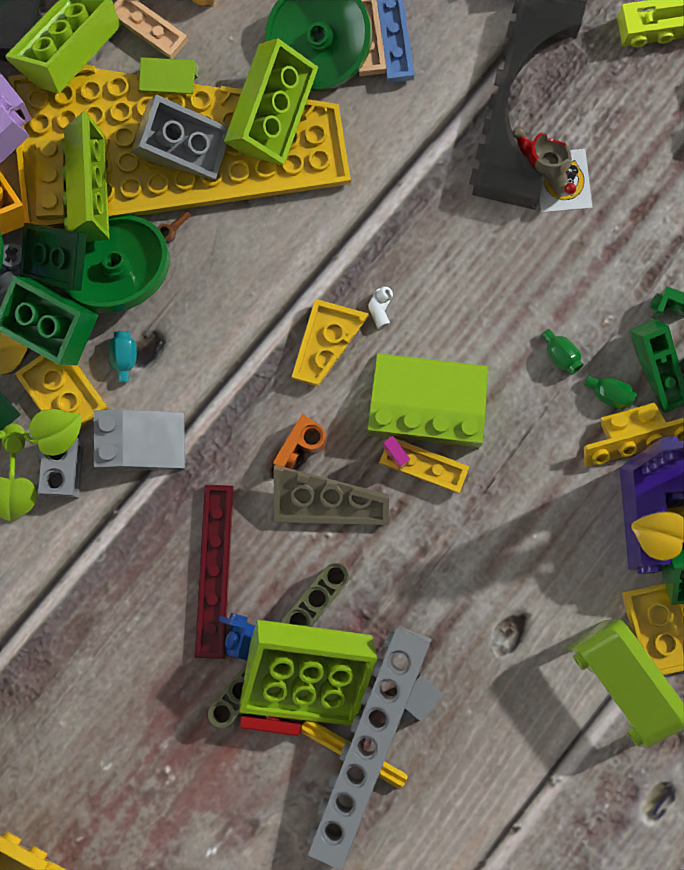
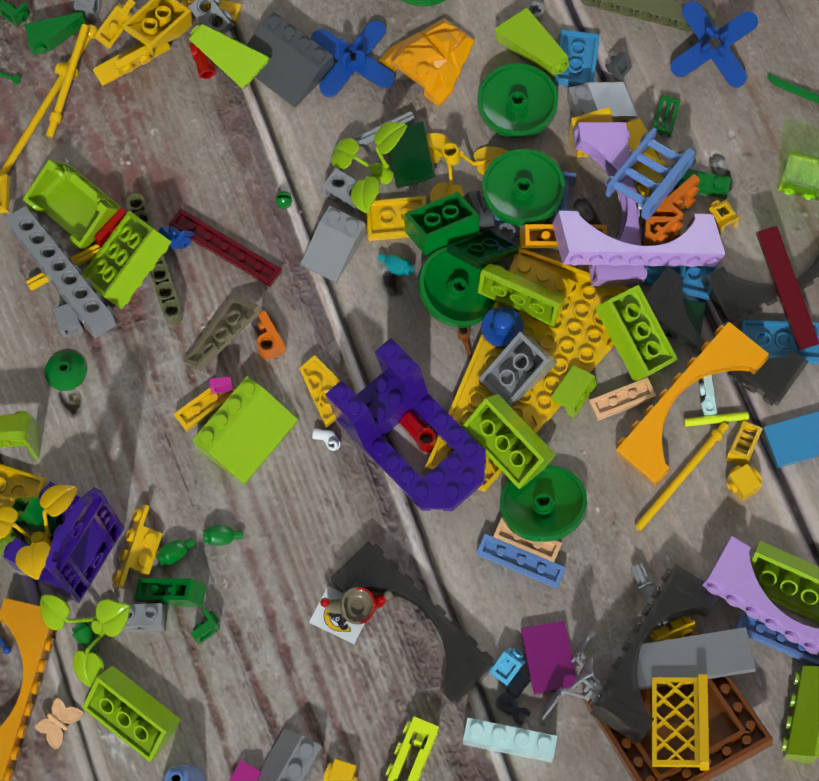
camera: 120 degrees right, 10 degrees down
none -> lime windscreen [23,160,121,250]
none -> green dish [45,351,87,391]
none -> green hinge [276,191,292,209]
none -> dark purple bracket [325,338,486,511]
none -> red piece [399,411,436,453]
none -> blue plate [481,307,524,348]

